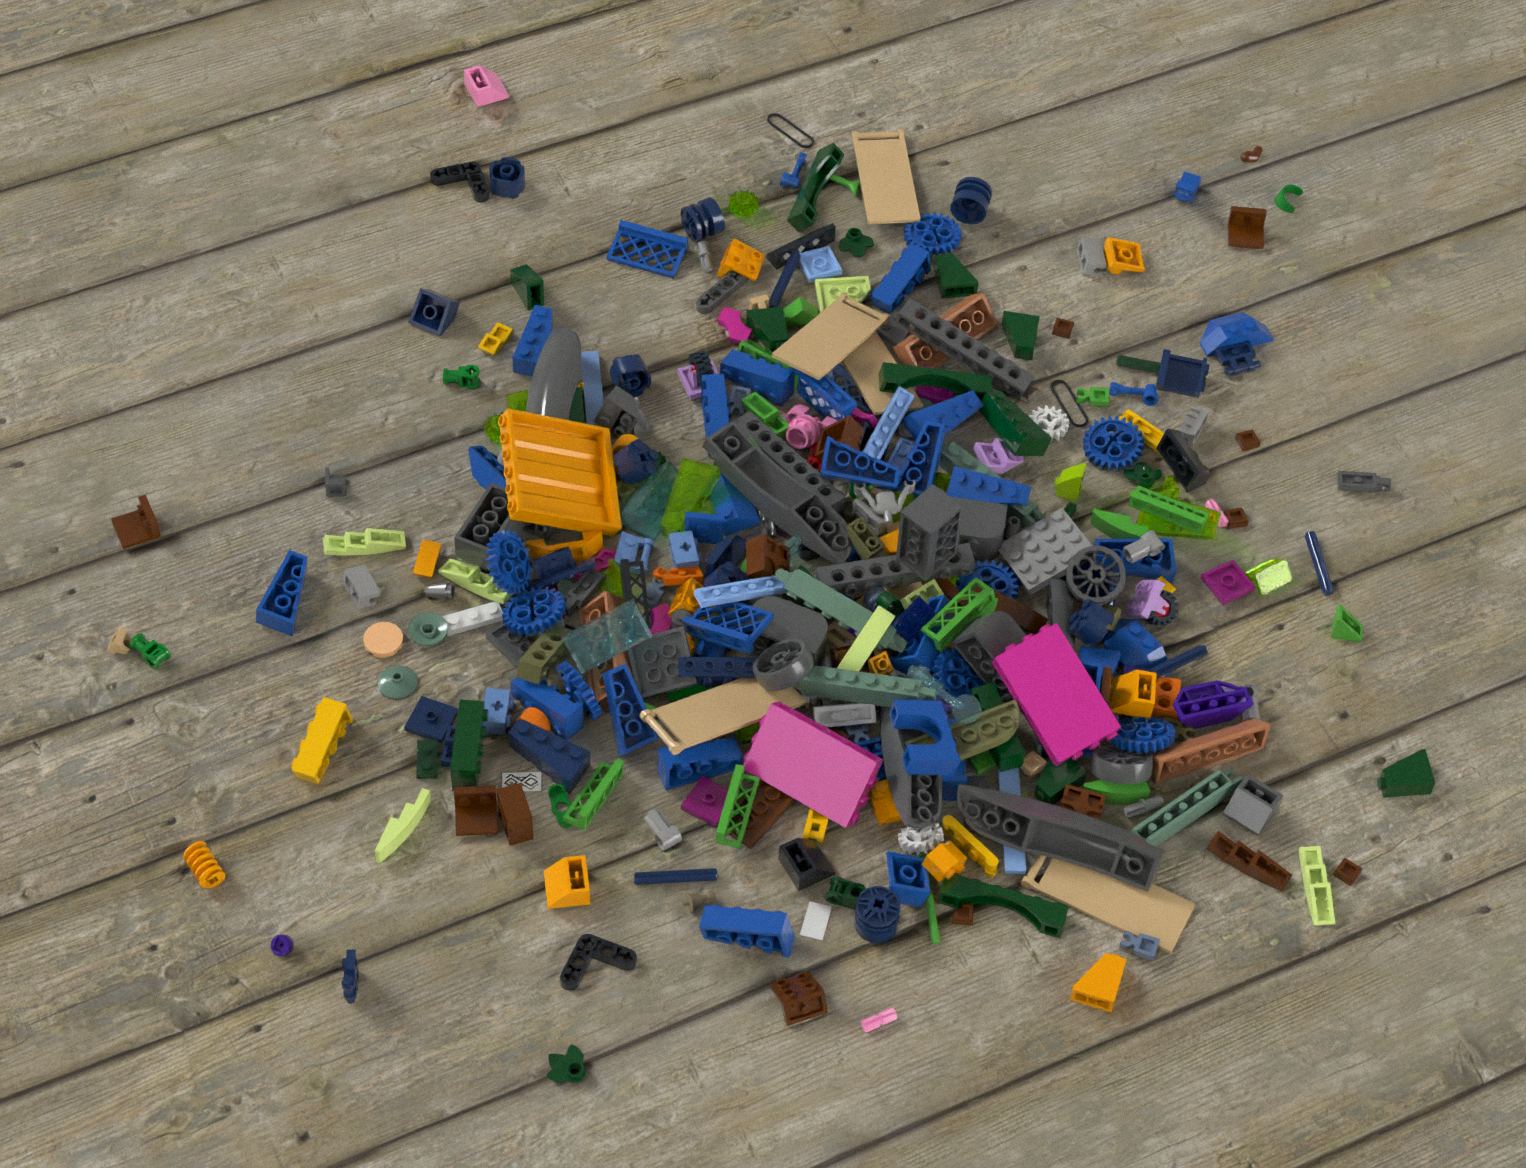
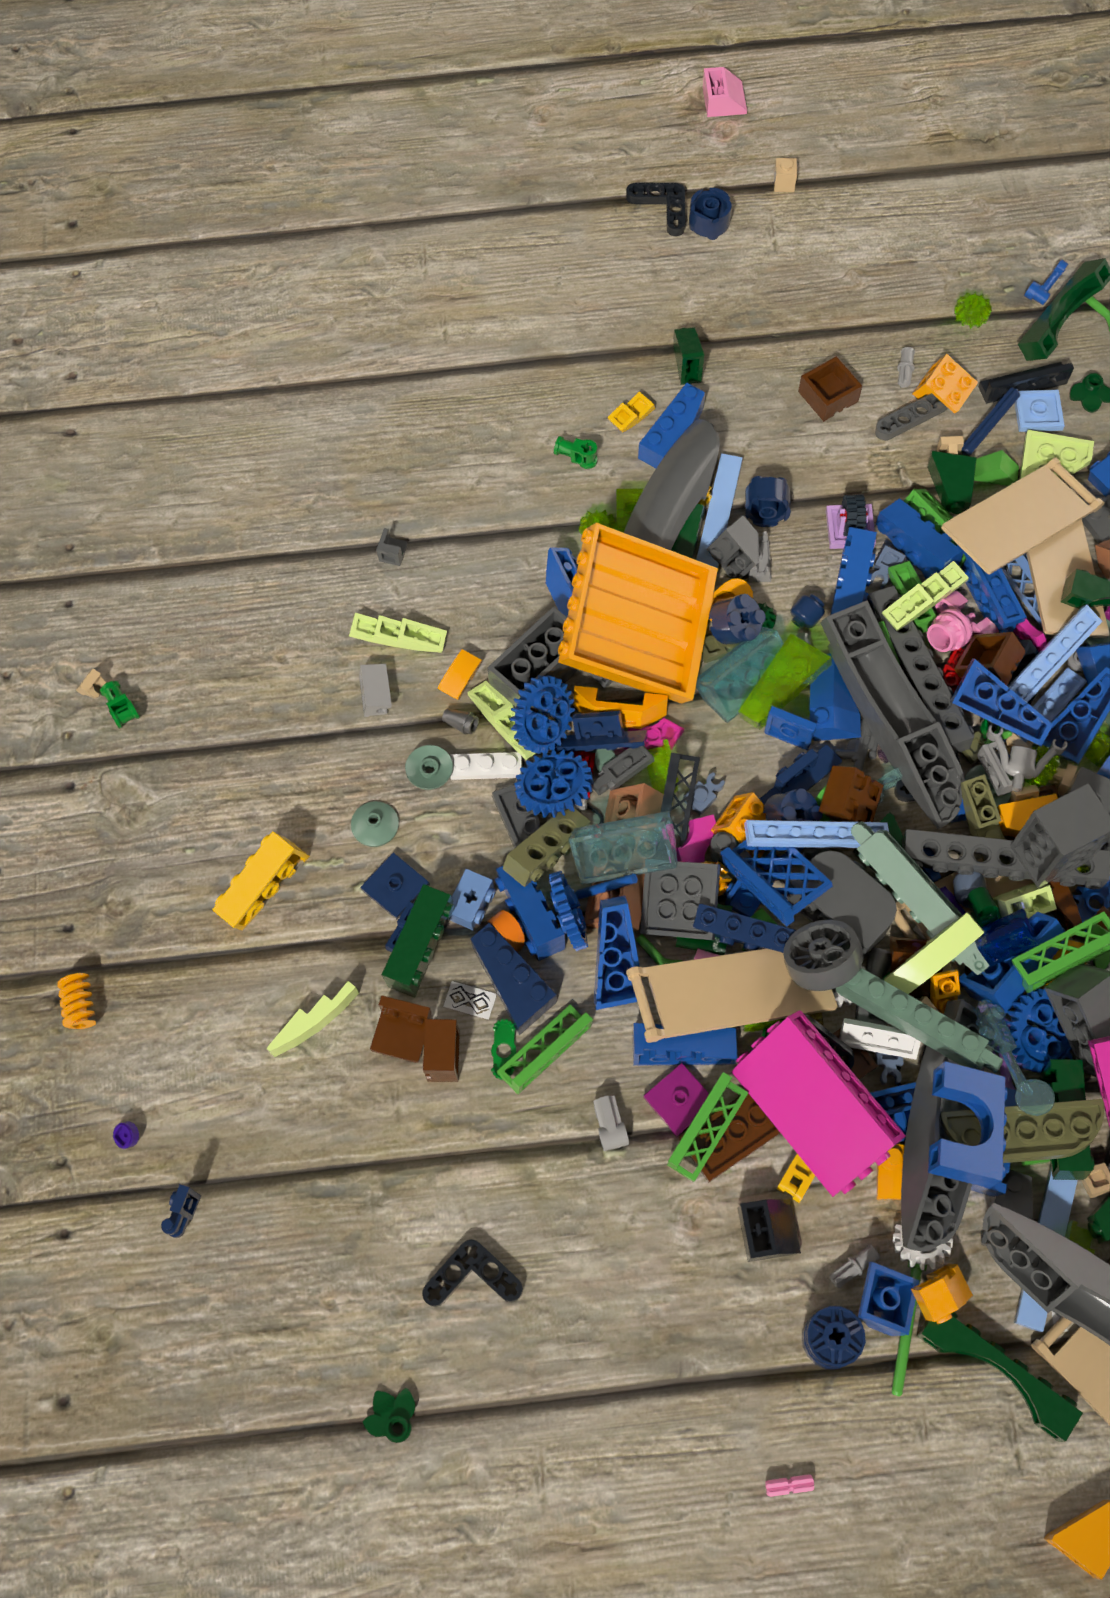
camera: 25 degrees right, 15 degrees up
reddish brown bracket [111,495,161,549] -> none
blue wedge [256,550,308,637] -> none
light nougat tile [363,622,404,658] -> none
dark blue slope [408,288,460,336] -> none
clear green plate [416,740,438,779] -> none
light orange slope [544,855,590,909] -> none
blue fence [606,220,689,279] -> none
medium blue plate [613,531,654,575] -> none
dark blue axle [634,868,718,885] -> none
orange hinge [653,566,703,586] -> none
medium blue brick [669,530,702,568] -> none
dark blue wheel [680,197,725,243] -> none
dark tan piece [683,891,716,913] -> none
blue wedge [699,905,795,958] -> none
dark pink tile [718,307,752,344] -> none
black piece [767,113,814,148] -> none
reddish brown bracket [770,972,828,1026] -> none
white sticker [800,901,832,940] -> none
dark green piece [825,877,866,910] -> none
yellow plate [942,815,999,877] -> none
reddish brown tile [951,903,973,925] -> none
none -> blue bar [575,874,638,900]
none -> tan brick [774,158,797,192]
none -> dark blue head [790,594,825,629]
none -> reddish brown piece [798,356,862,422]
none -> light grey axle [829,1244,880,1288]
none -> yellowish green slope [882,561,969,630]

